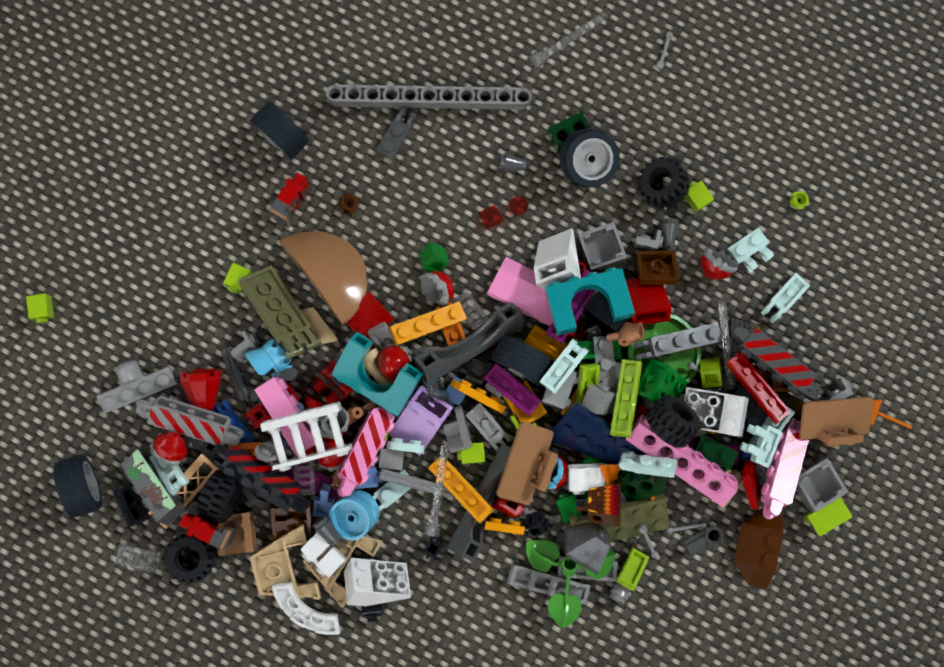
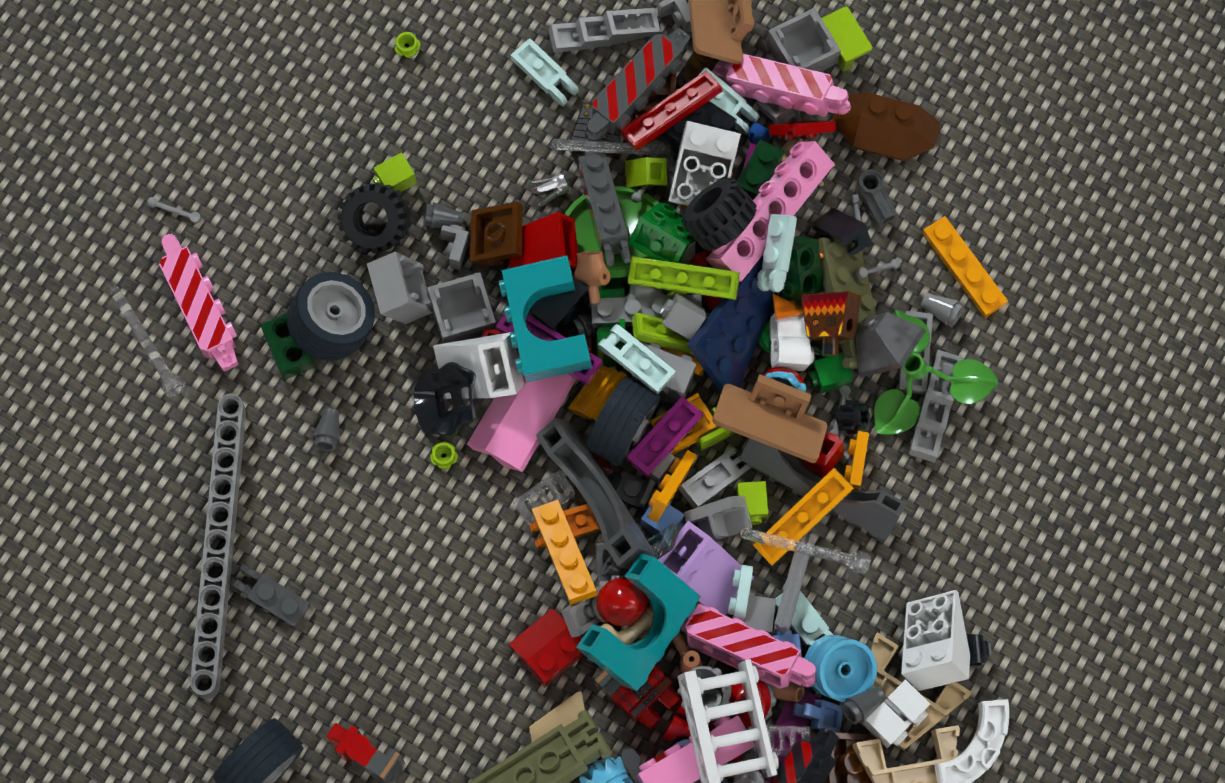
camera: 90 degrees left, 10 degrees down
medium nougat brick [278,231,368,325] -> none
reddish brown plate [338,193,360,214] -> none
green panel [419,242,449,272] -> none
light grey hair [420,271,454,305] -> none
black gear [421,536,445,561] -> none
clear red tile [478,204,504,231] -> none
clear red tile [509,196,528,216] -> none
lime tile [616,548,650,591] -> none
hair [700,248,738,280] -> none
light aqua plate [727,228,774,272] -> none
light aqua plate [740,424,783,468] -> none
none -> bright pink hinge [159,234,239,372]
none -> light grey container [367,252,434,324]
none -> black piece [414,362,479,437]
none -> lime plate [430,442,458,469]
none -> flat silver piece [531,173,571,207]
none -> light grey slope [548,8,661,53]
none -> black hinge [811,208,873,255]
none -> light orange plate [922,216,1008,318]

